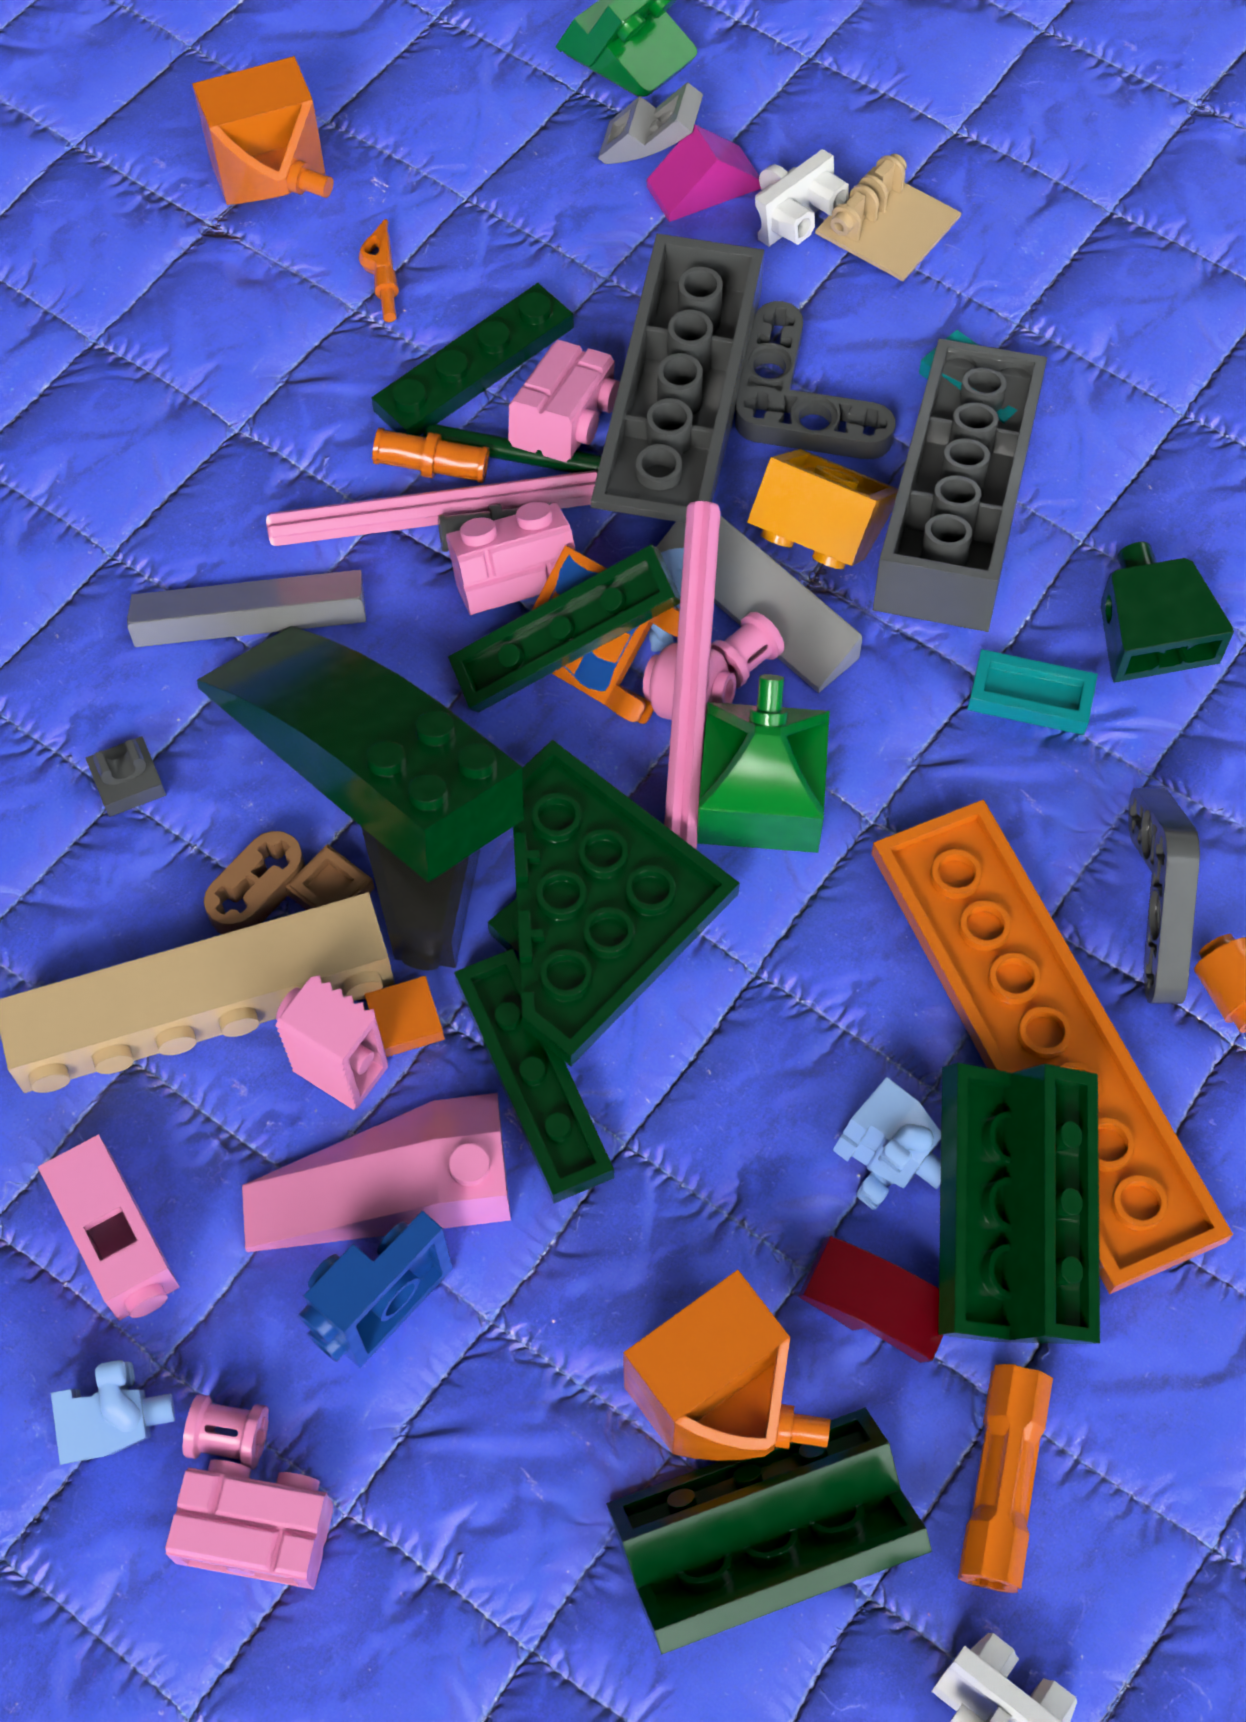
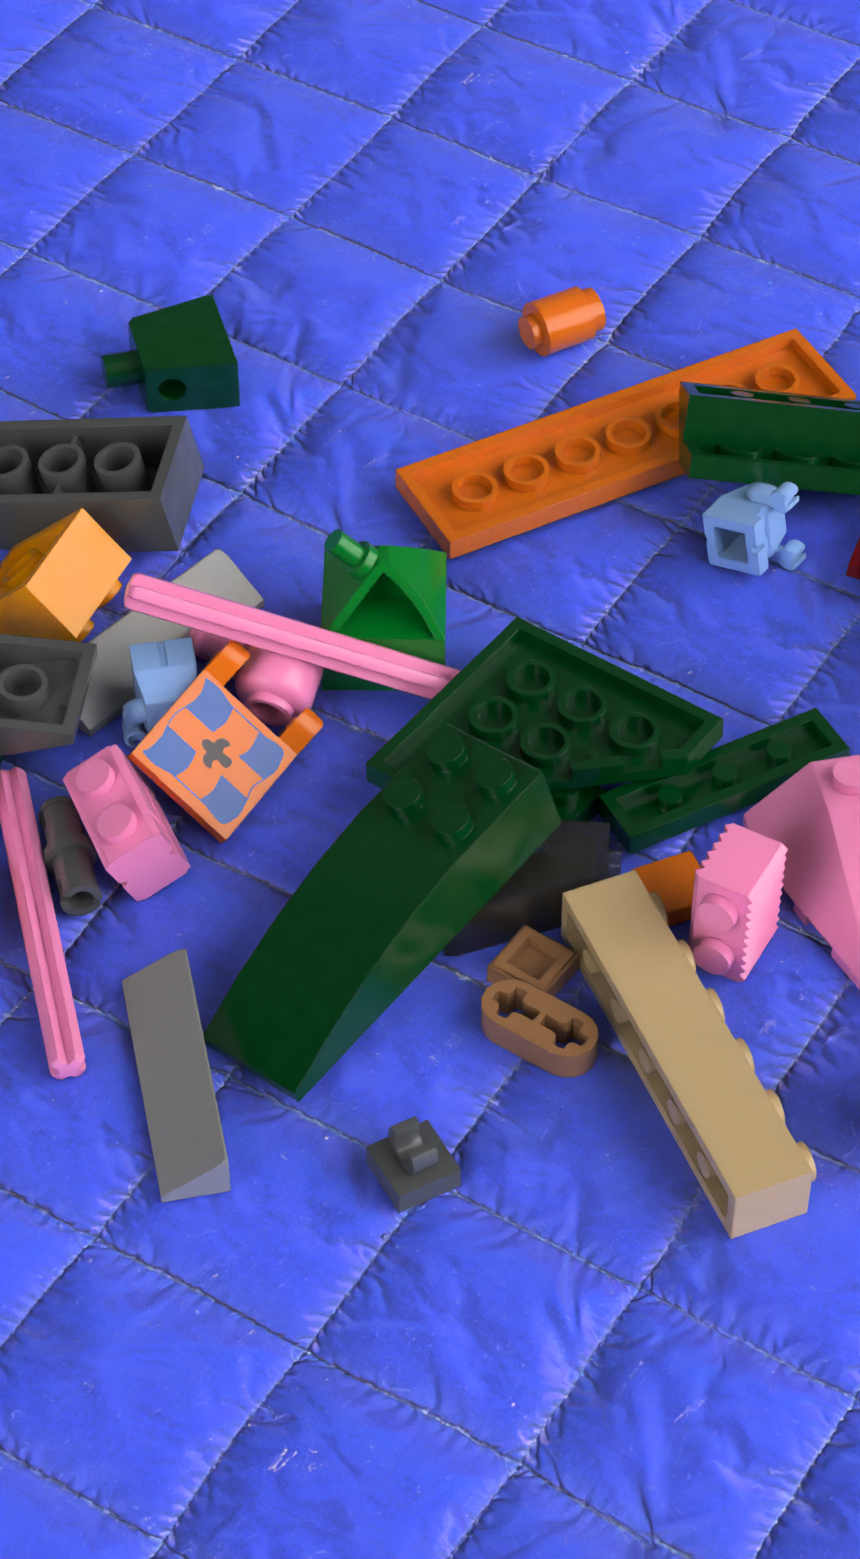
camera: 95 degrees left, 15 degrees down
dark green plate [448,544,680,712] -> none
teal tile [967,649,1098,735] -> none
beam [1128,788,1200,1004] -> none

